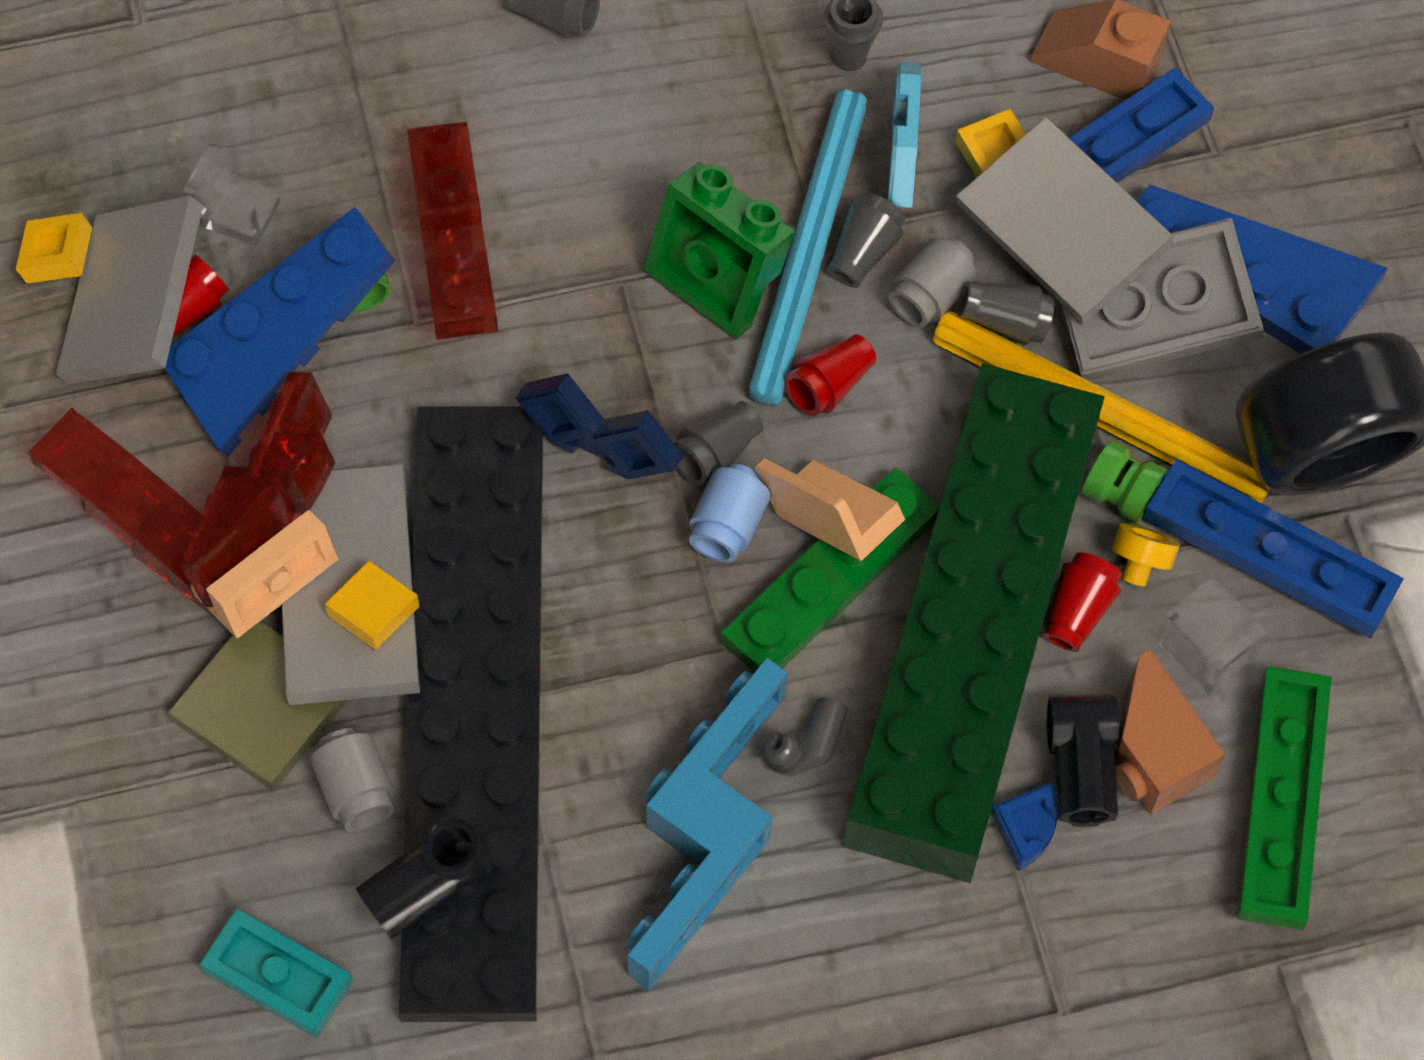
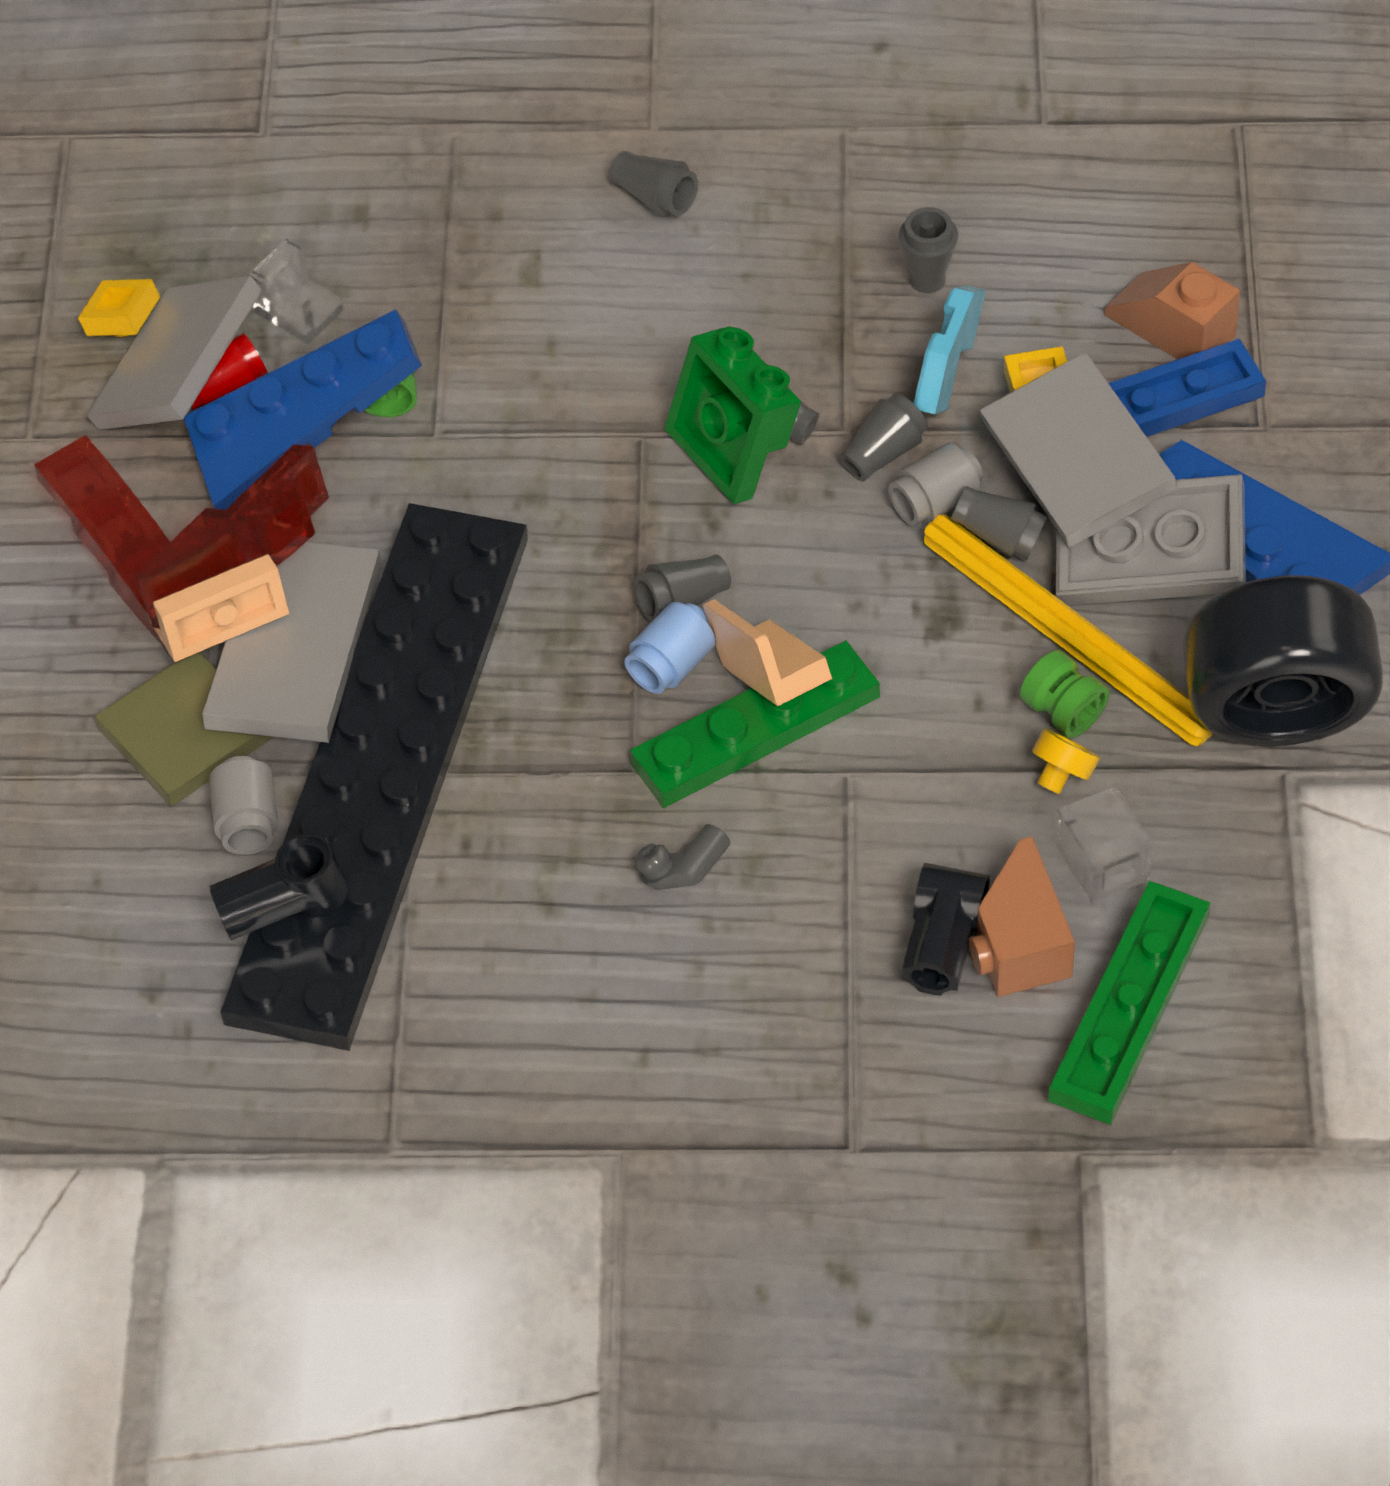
camera: 20 degrees right, 10 degrees down
teal plate [199,909,353,1039] -> none
yellow tile [325,561,419,650] -> none
clear red slope [407,121,498,340] -> none
dark blue tile [515,373,683,479] -> none
dark azure bracket [625,658,788,991] -> none
medium azure axle [749,89,867,406] -> none
red cone [784,334,877,416] -> none
dark green brick [843,363,1105,883] -> none
blue tile [991,782,1059,871] -> none
red cone [1043,552,1122,652] -> none
blue plate [1144,459,1404,639] -> none

